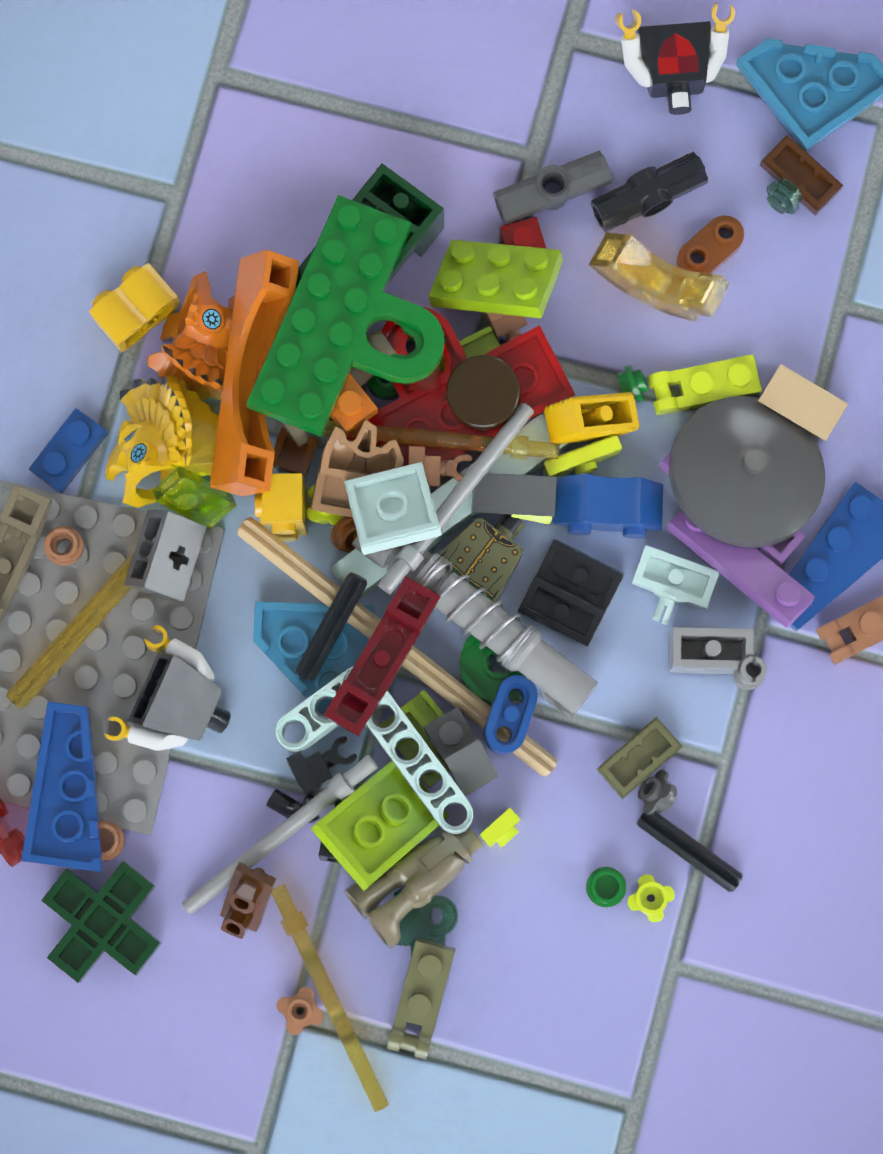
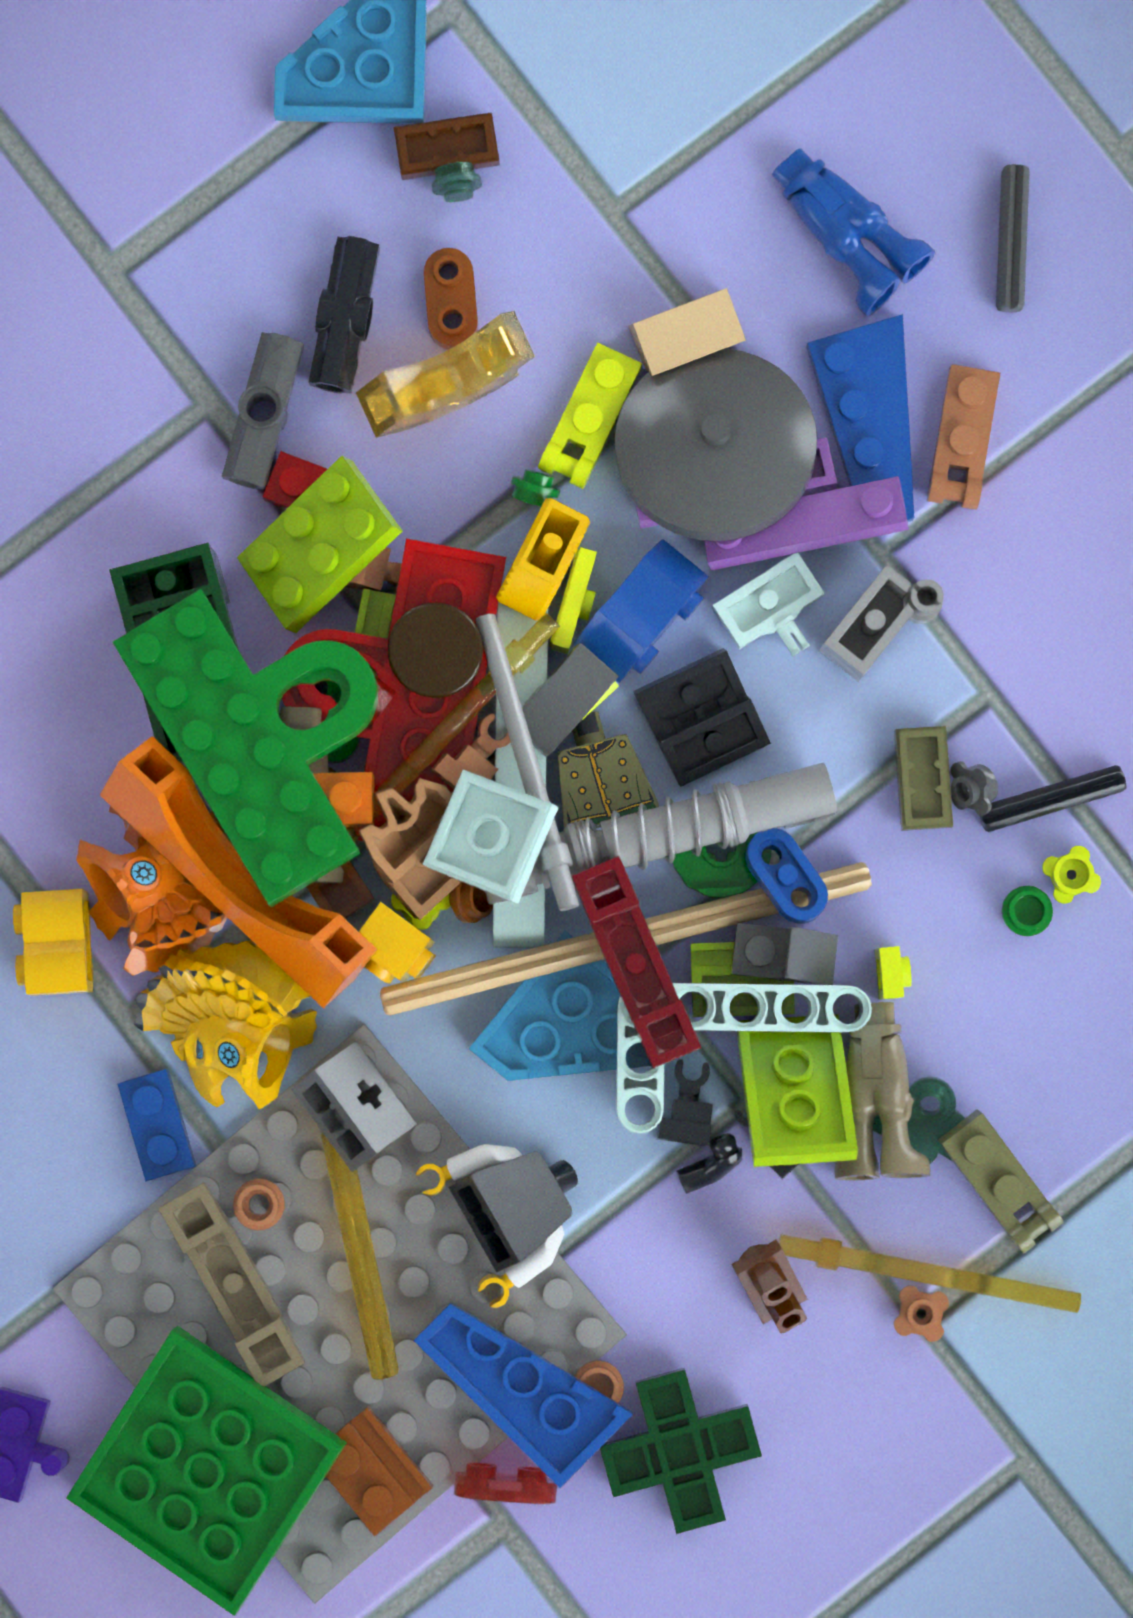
camera: 55 degrees left, 5 degrees up
clear neon green plate [152,466,237,529] -> none
light grey bar [182,755,378,915] -> none
black axle [296,572,367,682] -> none
torso [615,2,735,115] -> none

